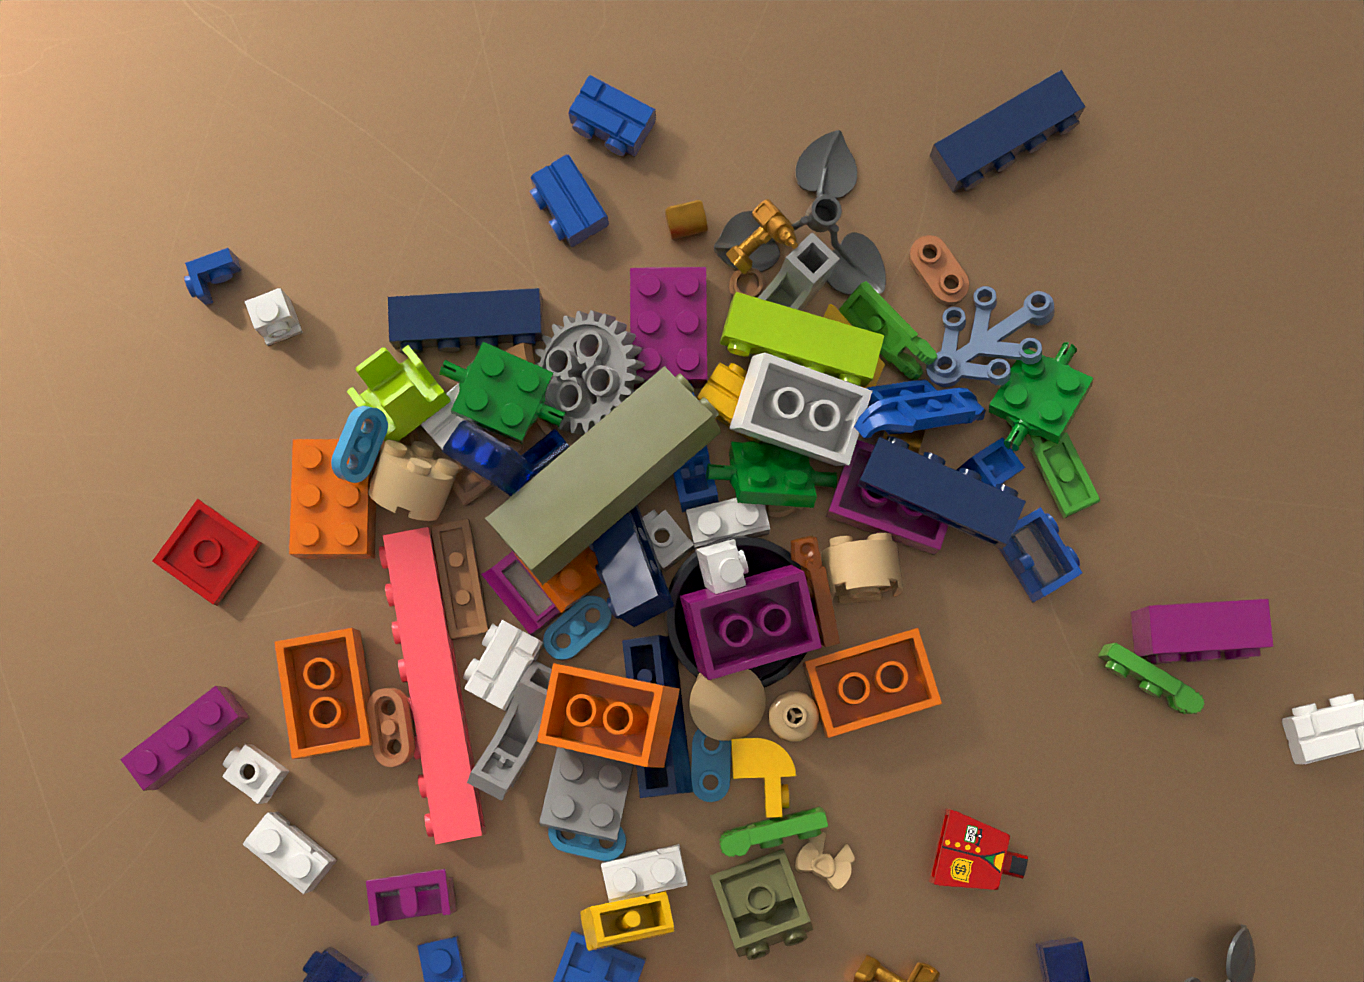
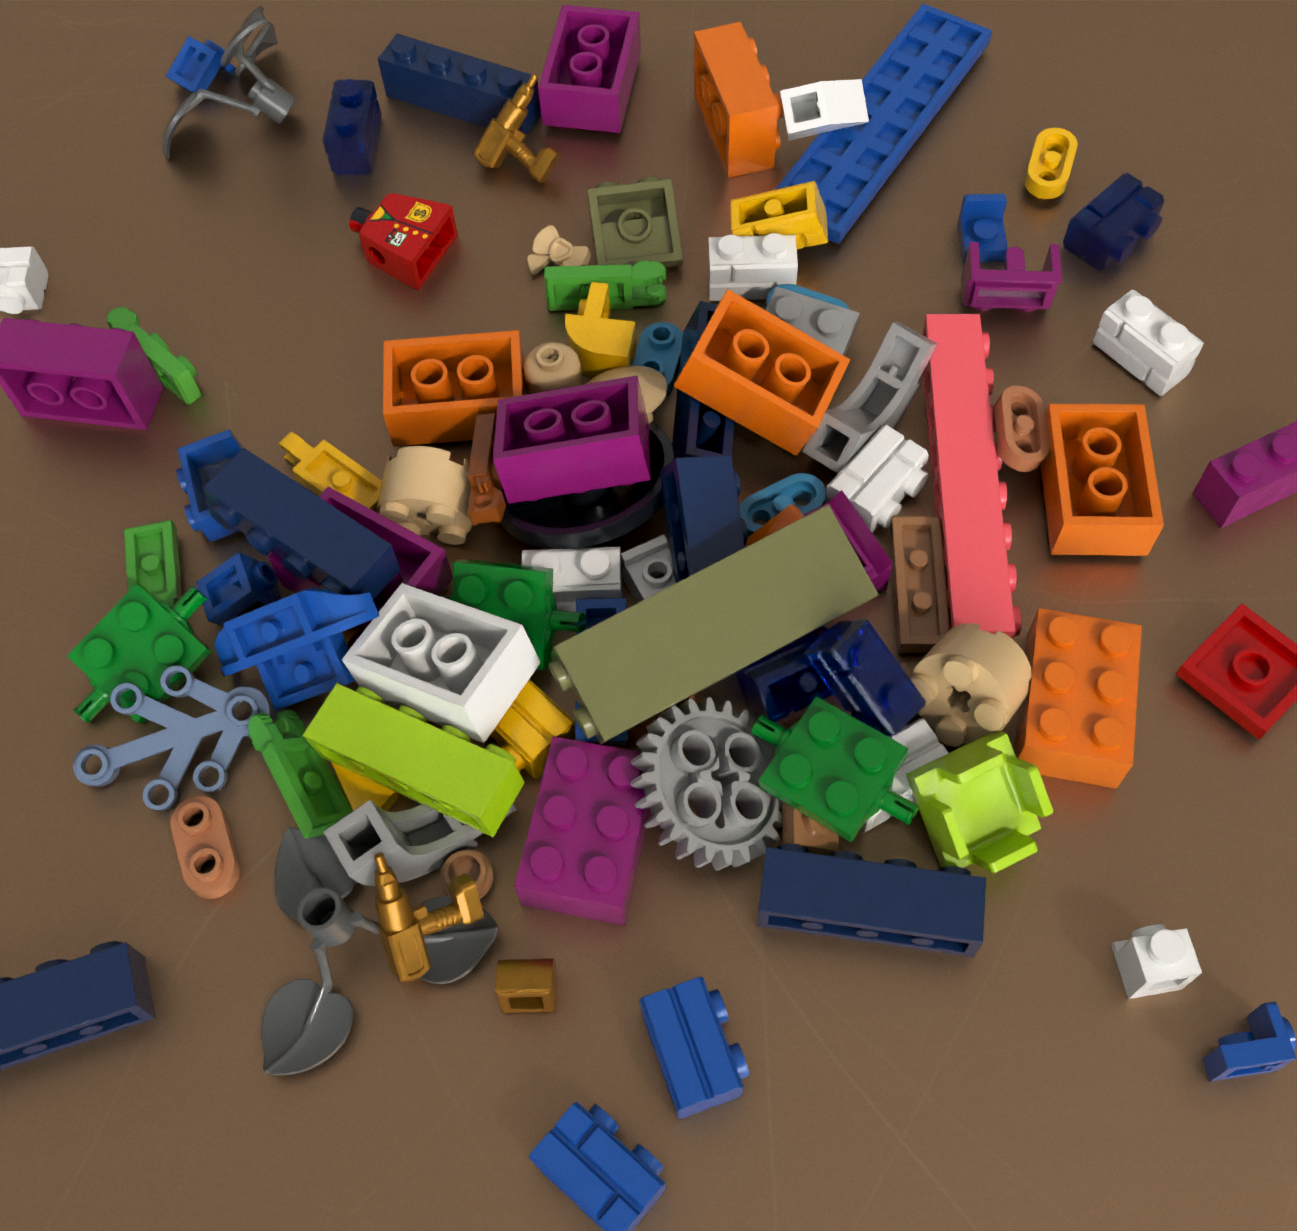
camera: 170 degrees left, 20 degrees down
white brick [222,744,289,804] -> none
dark azure plate [331,406,388,483] -> none
white brick [696,539,748,594] -> none
none -> yellow plate [278,432,382,512]

